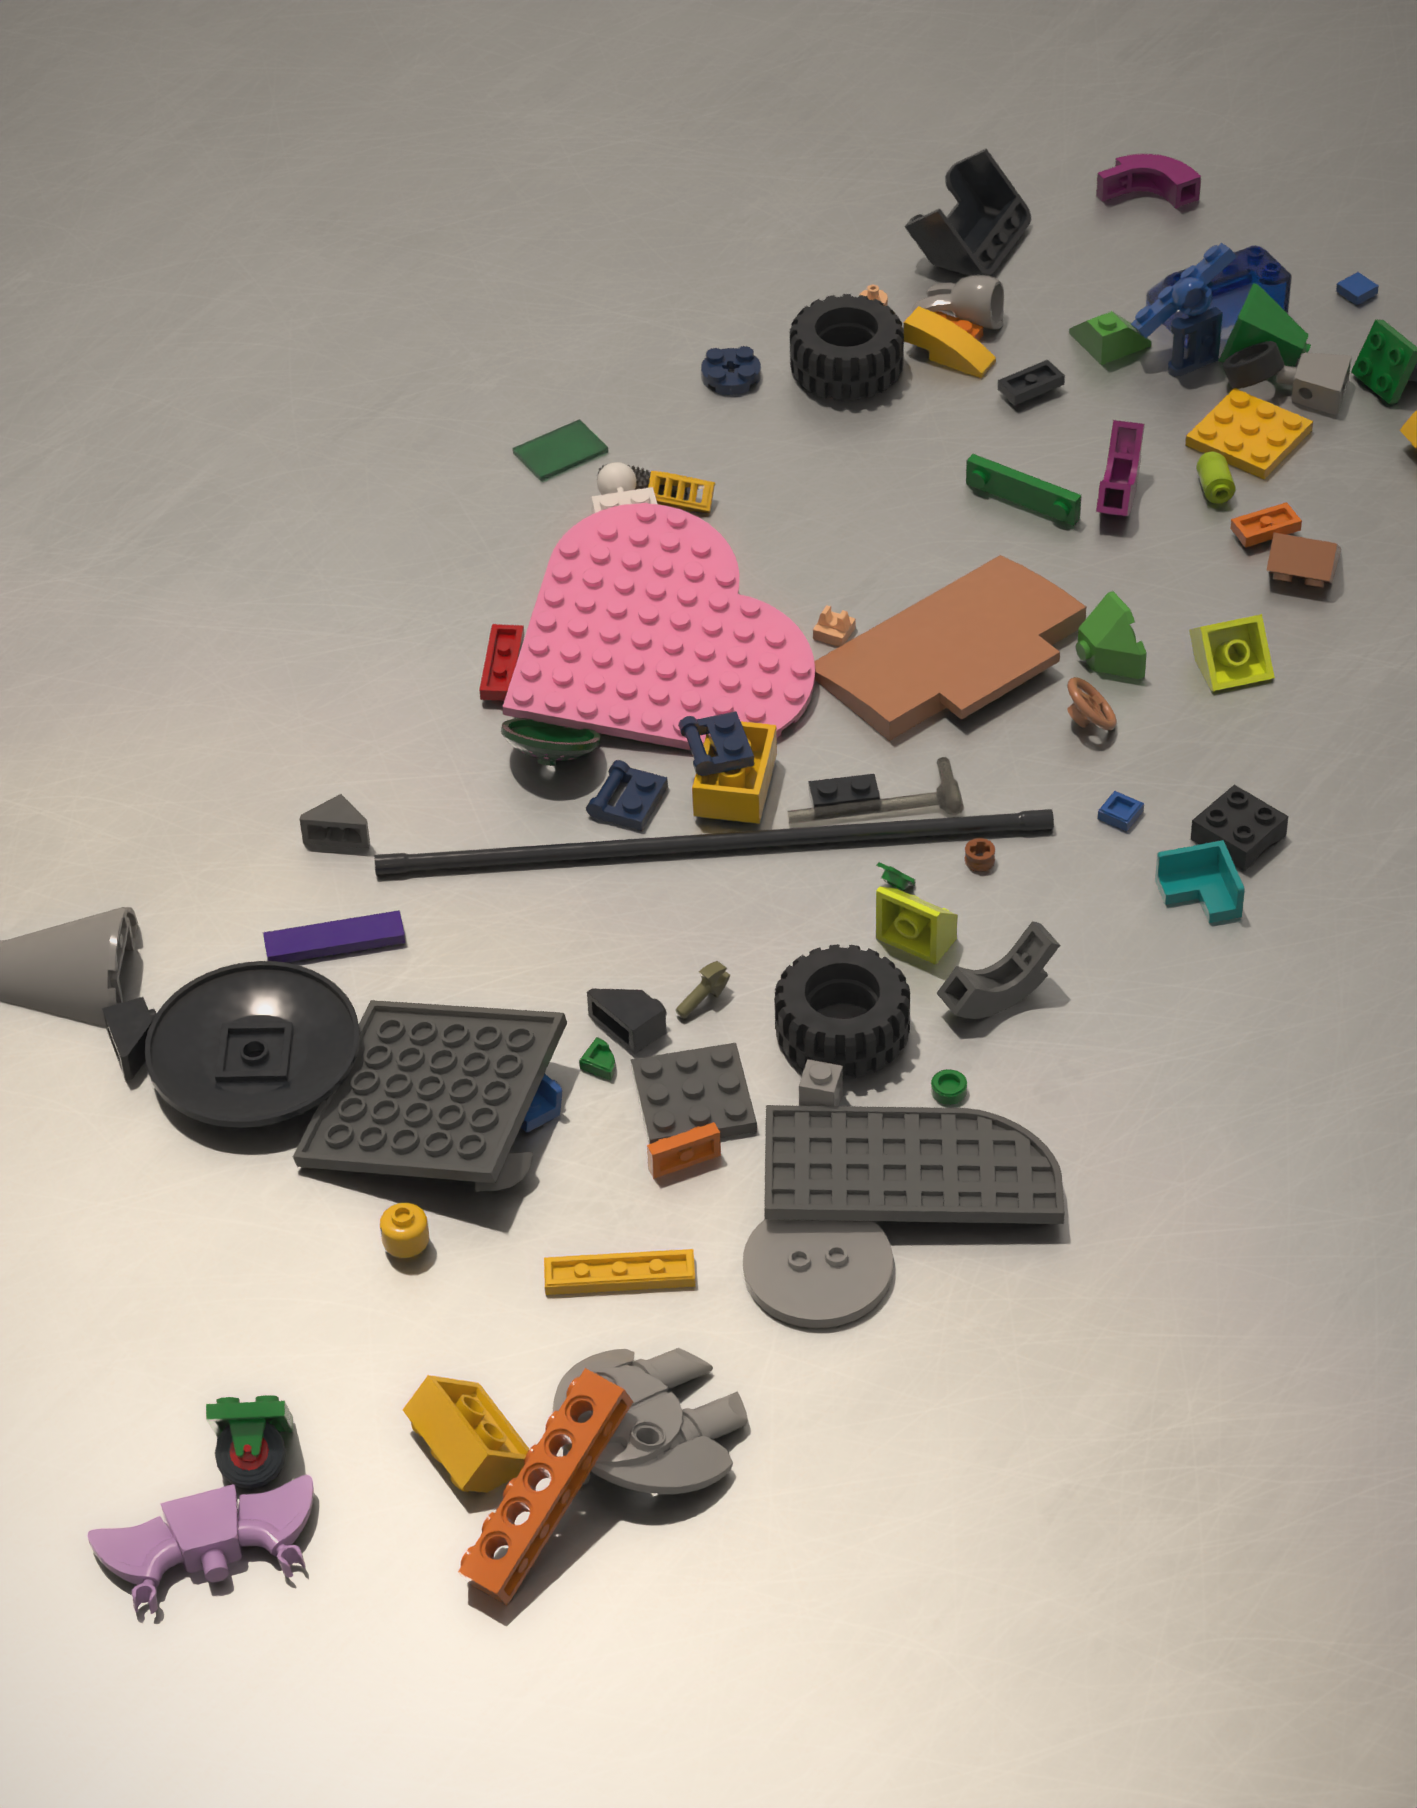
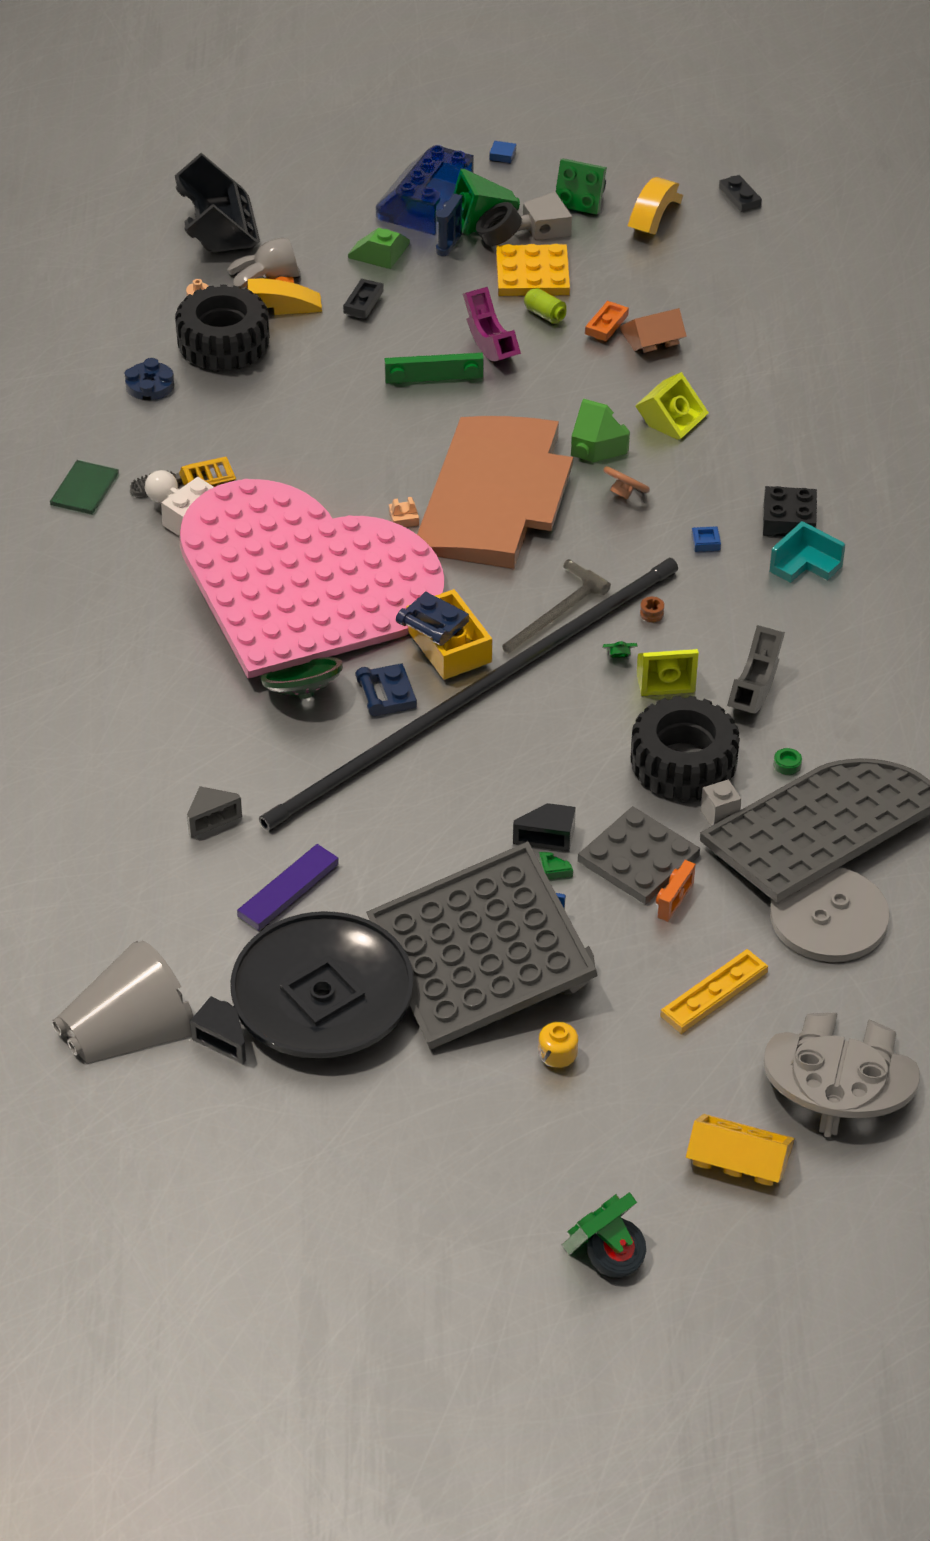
camera: 40 degrees left, 0 degrees up
lavender torso [87,1475,314,1614] -> none
orange brick [458,1368,633,1606] -> none
red plate [479,624,525,701] -> none
olive bar [675,961,730,1019] -> none
black plate [808,773,880,814] -> none
magenta arch [1096,154,1201,209] -> none
blue plate [1131,243,1237,339] -> none

